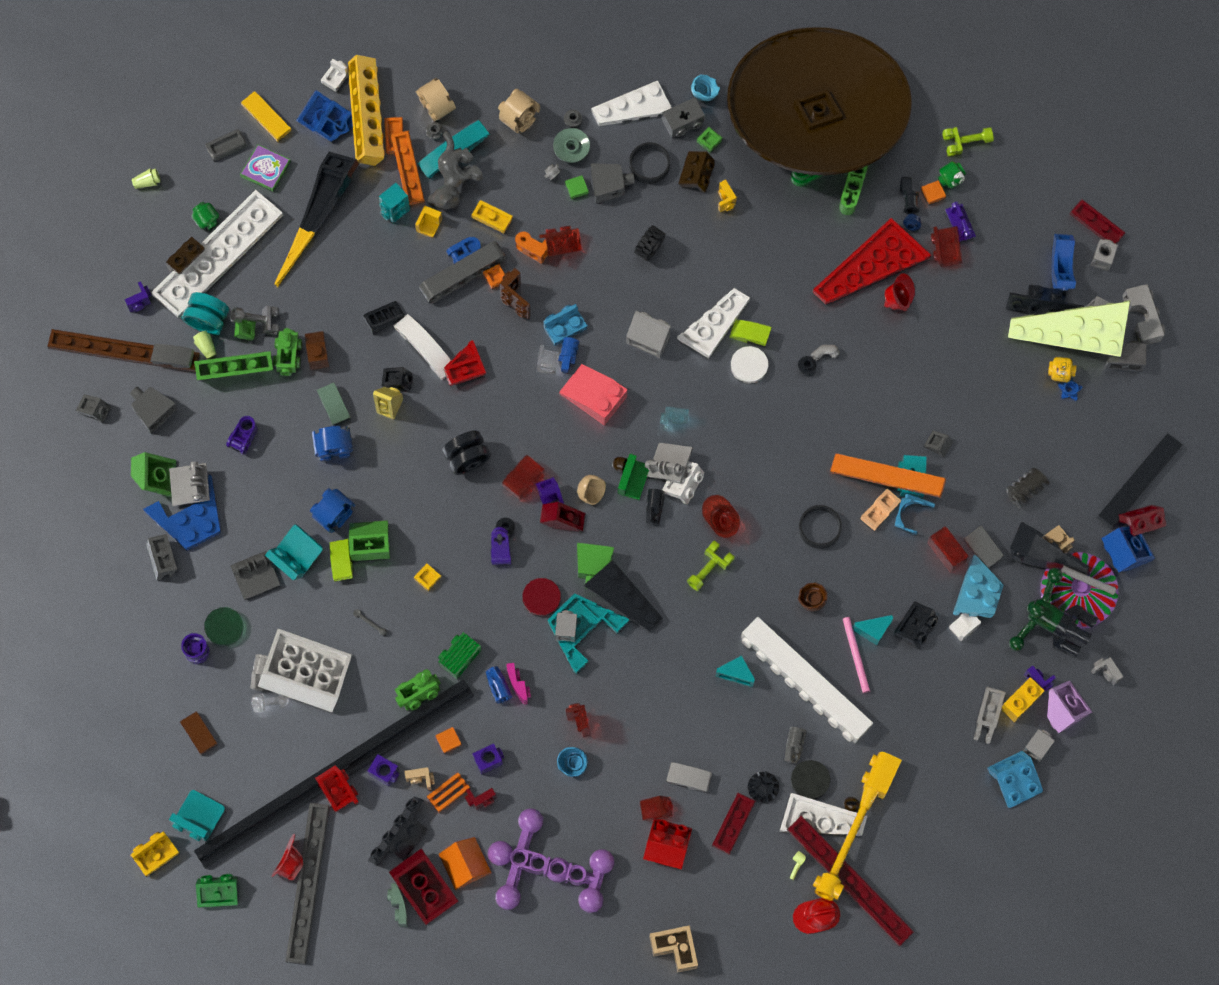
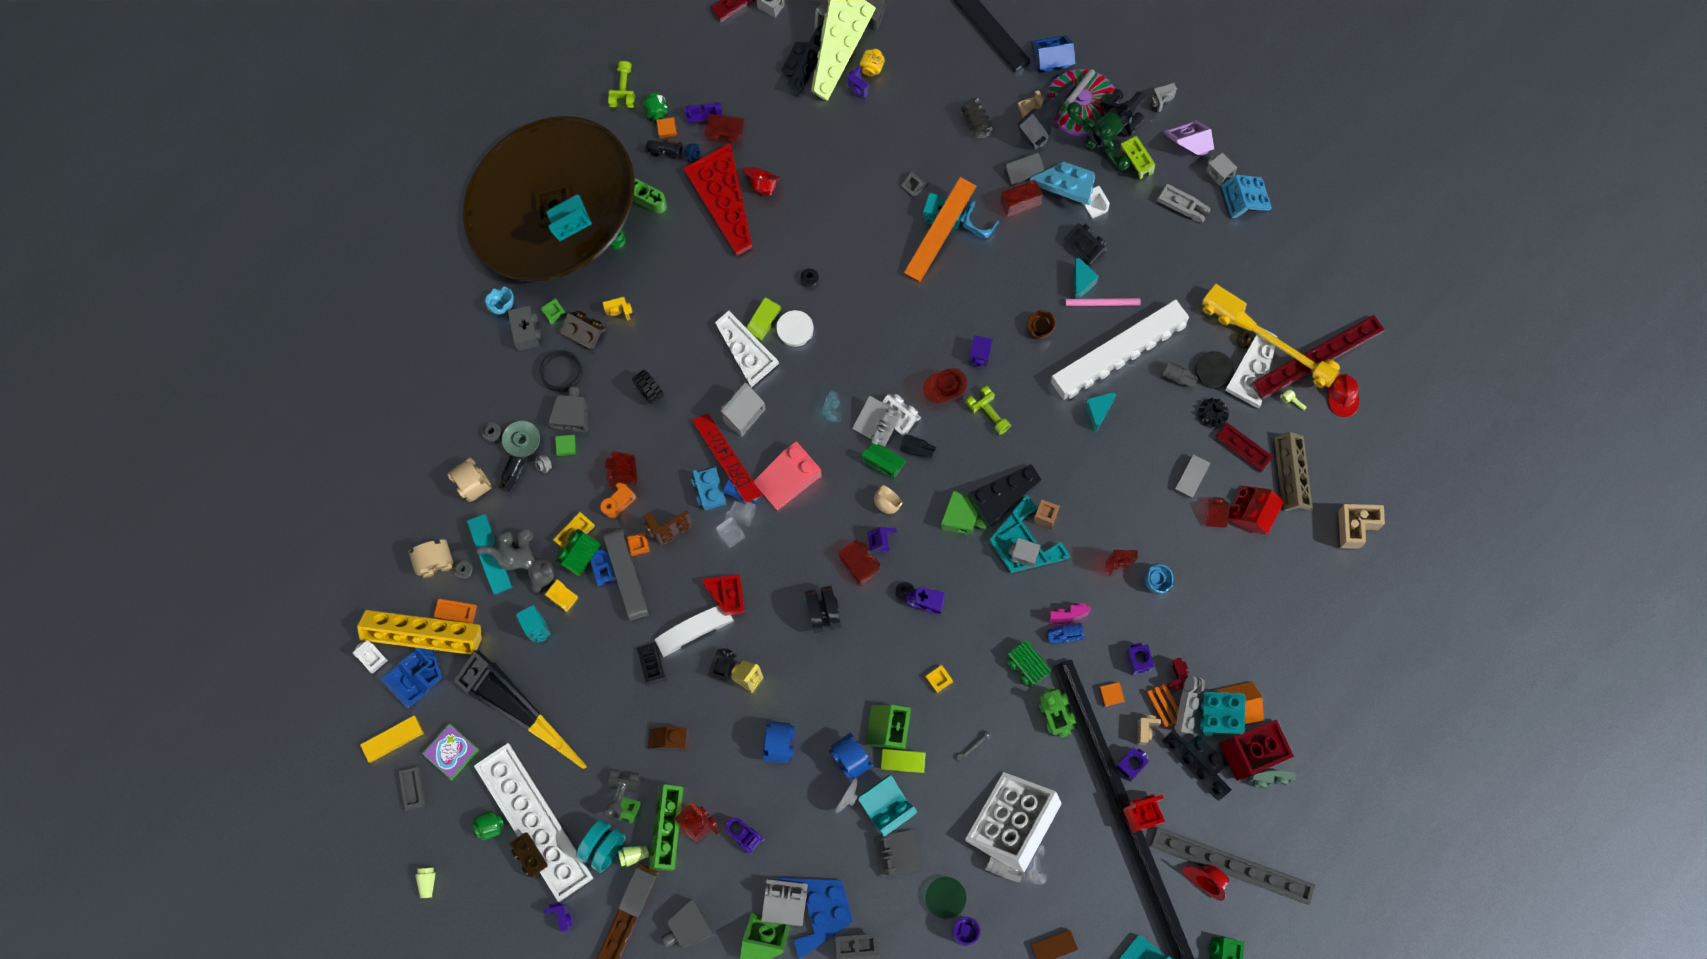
camera: 70 degrees left, 0 degrees up
bright green brick [273,328,303,376] -> none
sand green slope [317,382,350,425] -> none
orange tile [391,131,425,205] -> none
medium lavender piece [488,808,615,913] -> none
dark red tile [523,578,561,617] -> none
dark red slope [540,502,585,532] -> none
white wing [591,81,672,126] -> none
dark brown hinge [612,457,627,473] -> none
black tyre [799,505,842,549] -> none
light grey arm [810,345,840,361] -> none
light nougat slope [860,488,901,531] -> none
yellow brick [1001,677,1045,723] -> none
dark purple bracket [1024,666,1056,692] -> none
blue arch [1051,234,1076,290] -> none
blue plate [1058,377,1083,401] -> none
dark red bracket [1119,505,1166,536] -> none
none -> black hinge [499,456,526,491]
none -> teal bracket [547,195,592,241]
none -> green brick [555,529,601,576]
none -> clear red bracket [674,802,720,843]
none -> red sticker [692,413,763,503]
none -> clear panel [716,516,745,548]
none -> light grey dish [834,777,858,814]
none -> dark purple bracket [847,66,869,98]
none -> dark purple brick [969,335,993,367]
none -> medium nougat panel [1033,499,1060,530]
none -> lime hinge [1120,136,1155,179]
none -> light grey hinge [1175,676,1205,734]
none -> teal bracket [1200,692,1246,736]
none -> dark tan fence [1274,432,1313,511]

